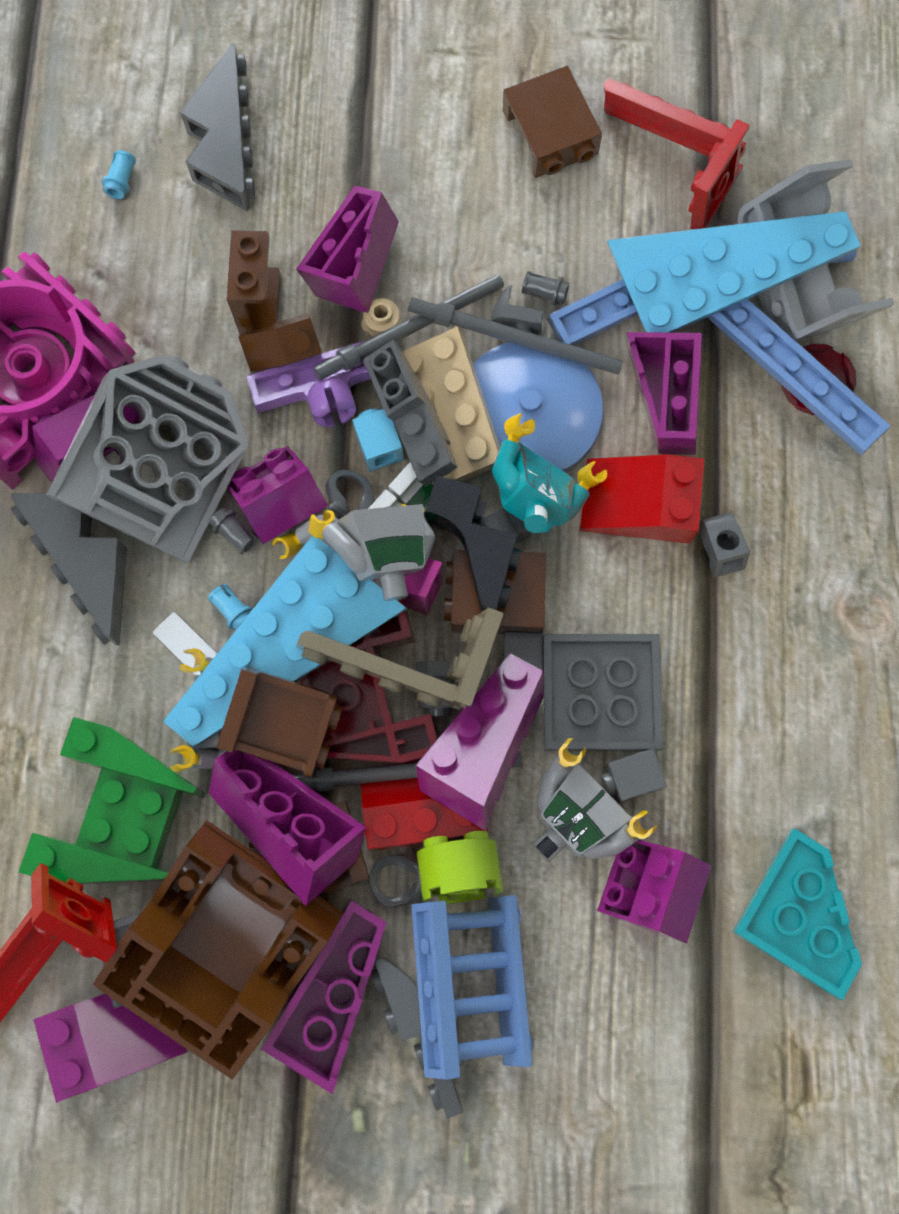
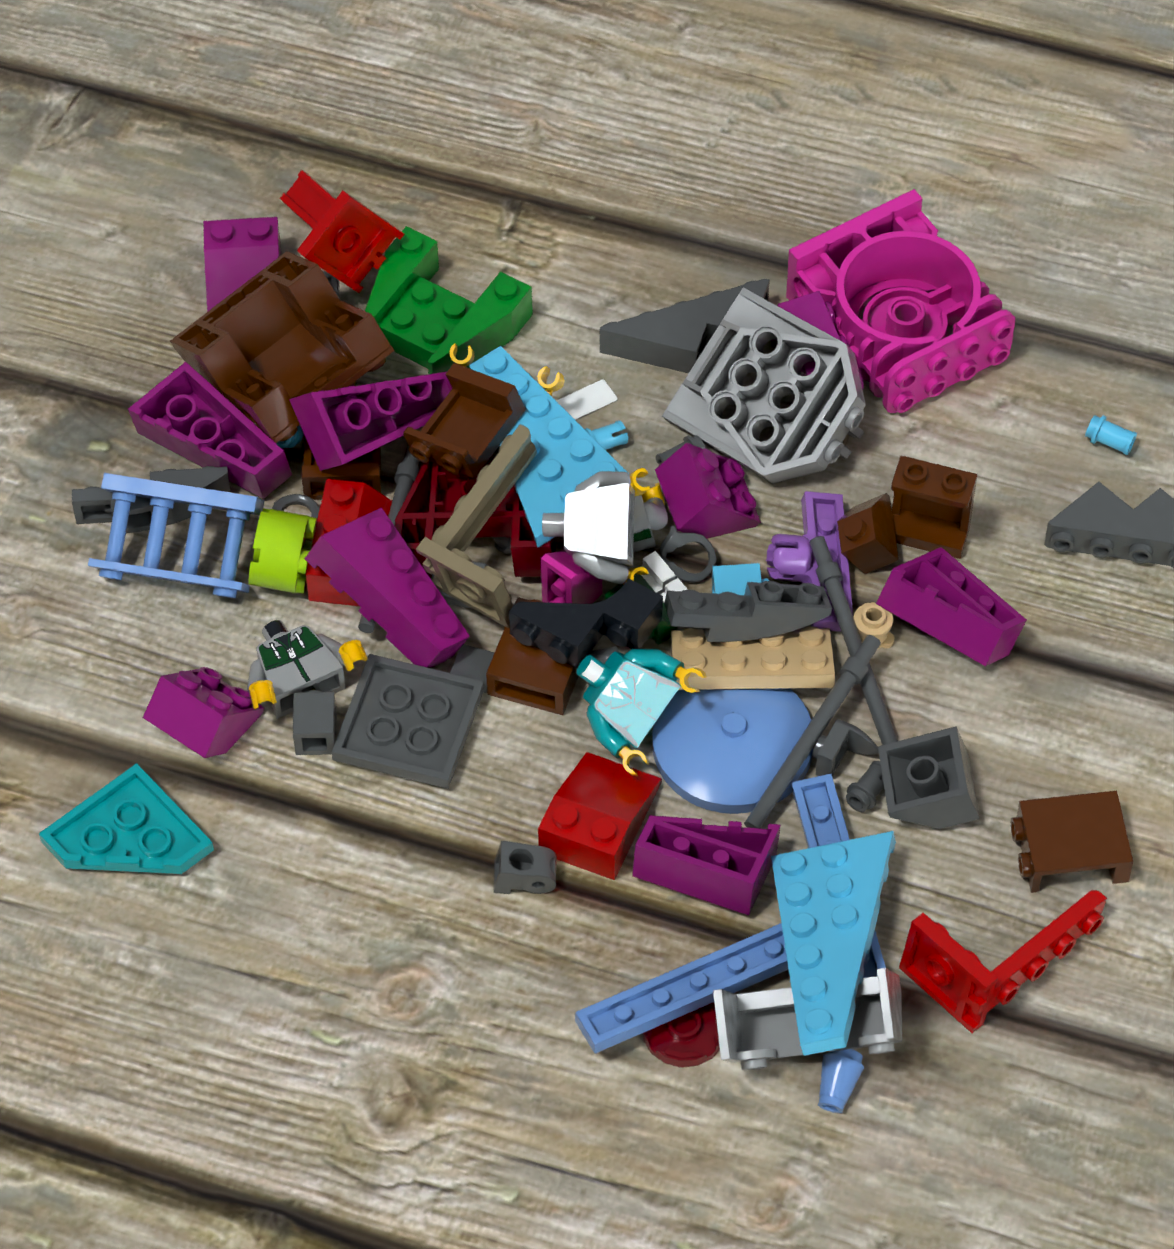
camera: 105 degrees right, 20 degrees down
none -> dark grey slope [878,726,980,829]

